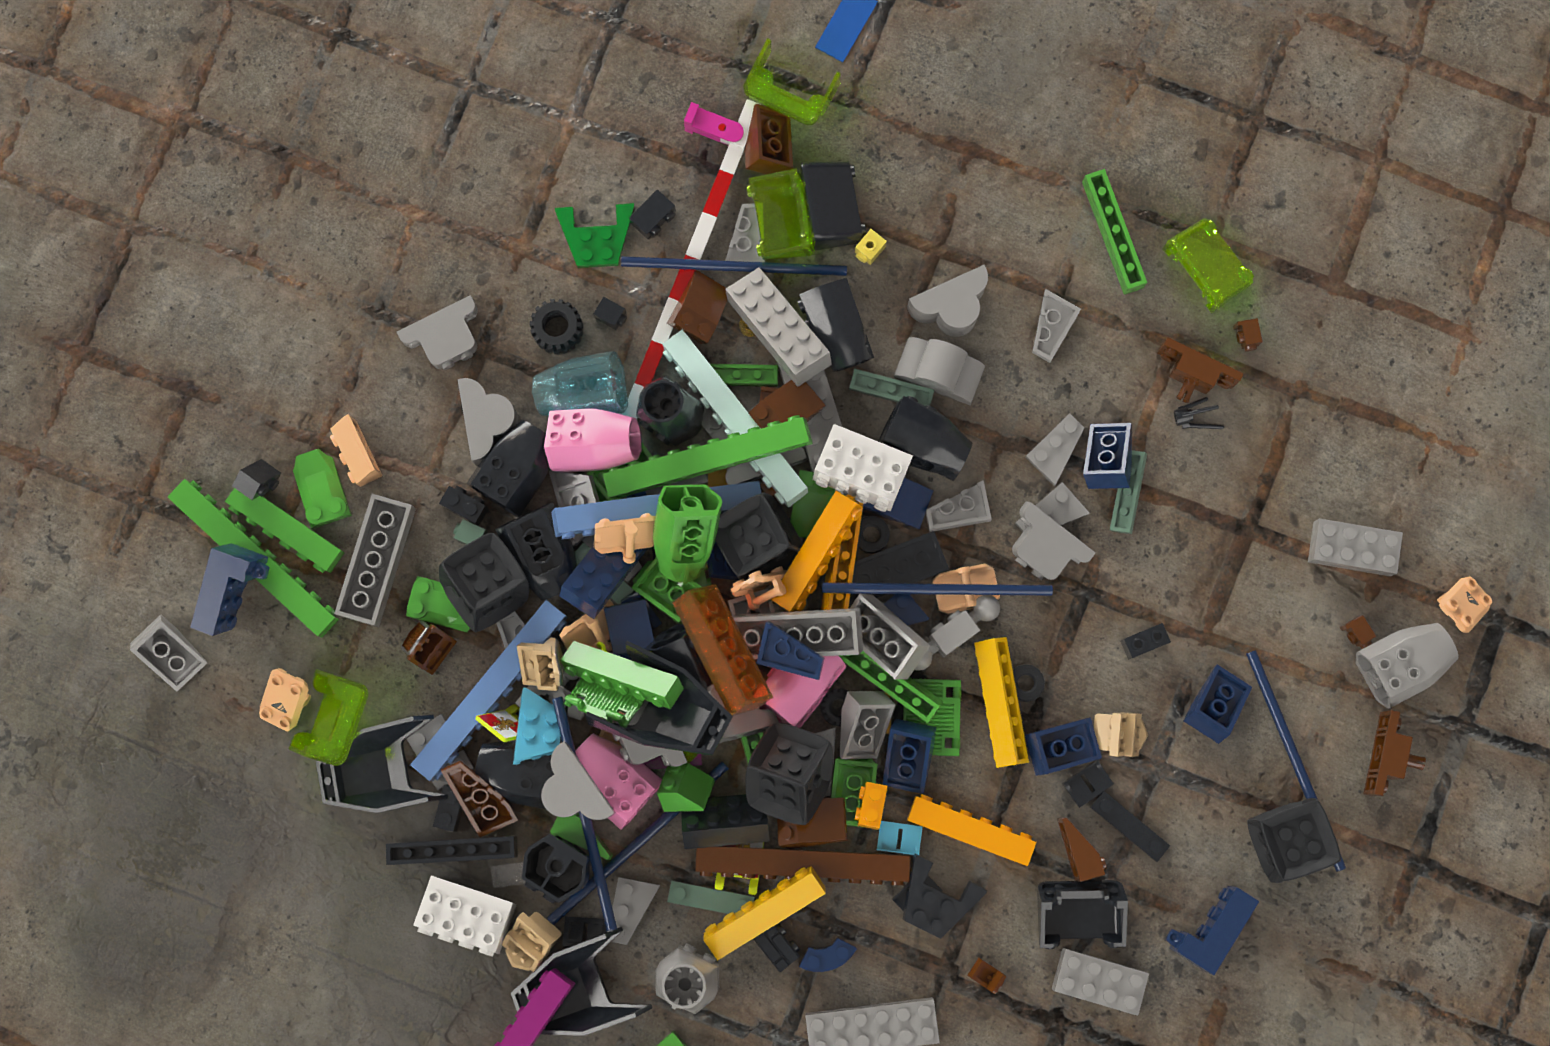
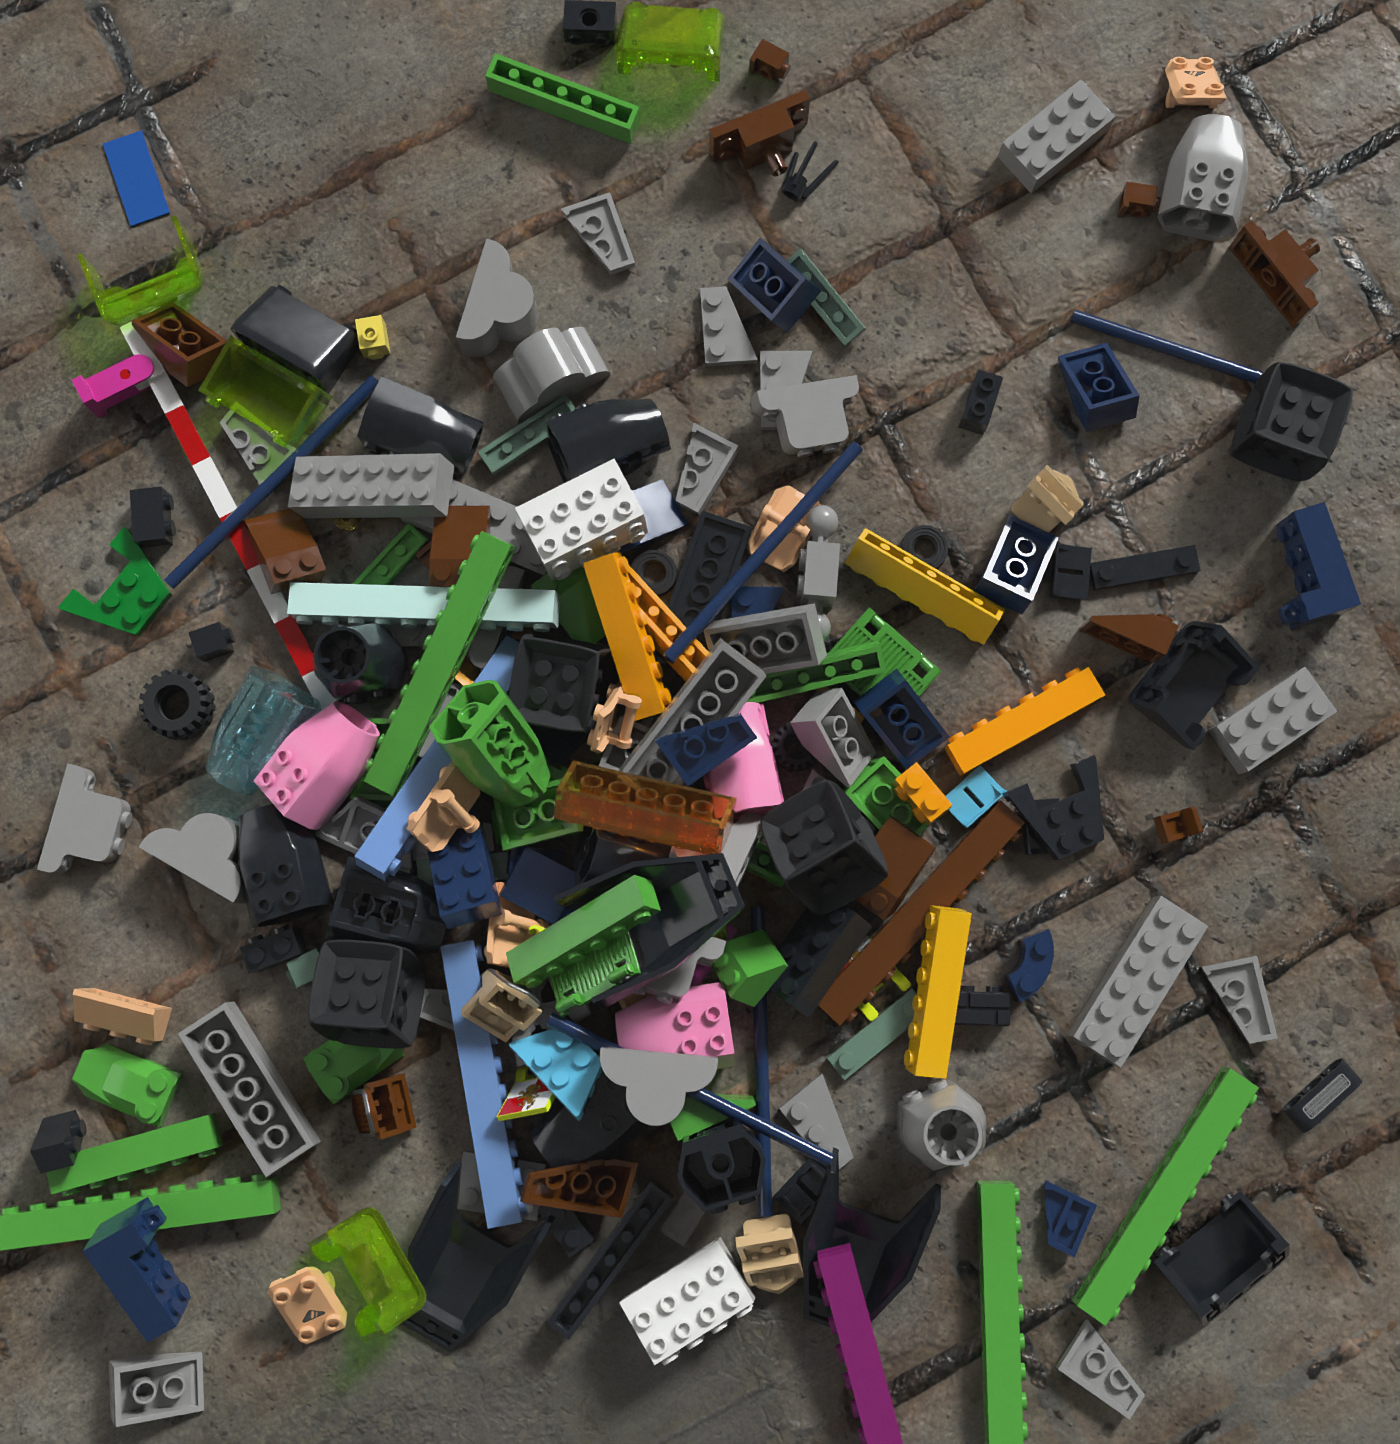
camera: 50 degrees left, 0 degrees up
none -> black brick [563,0,617,46]

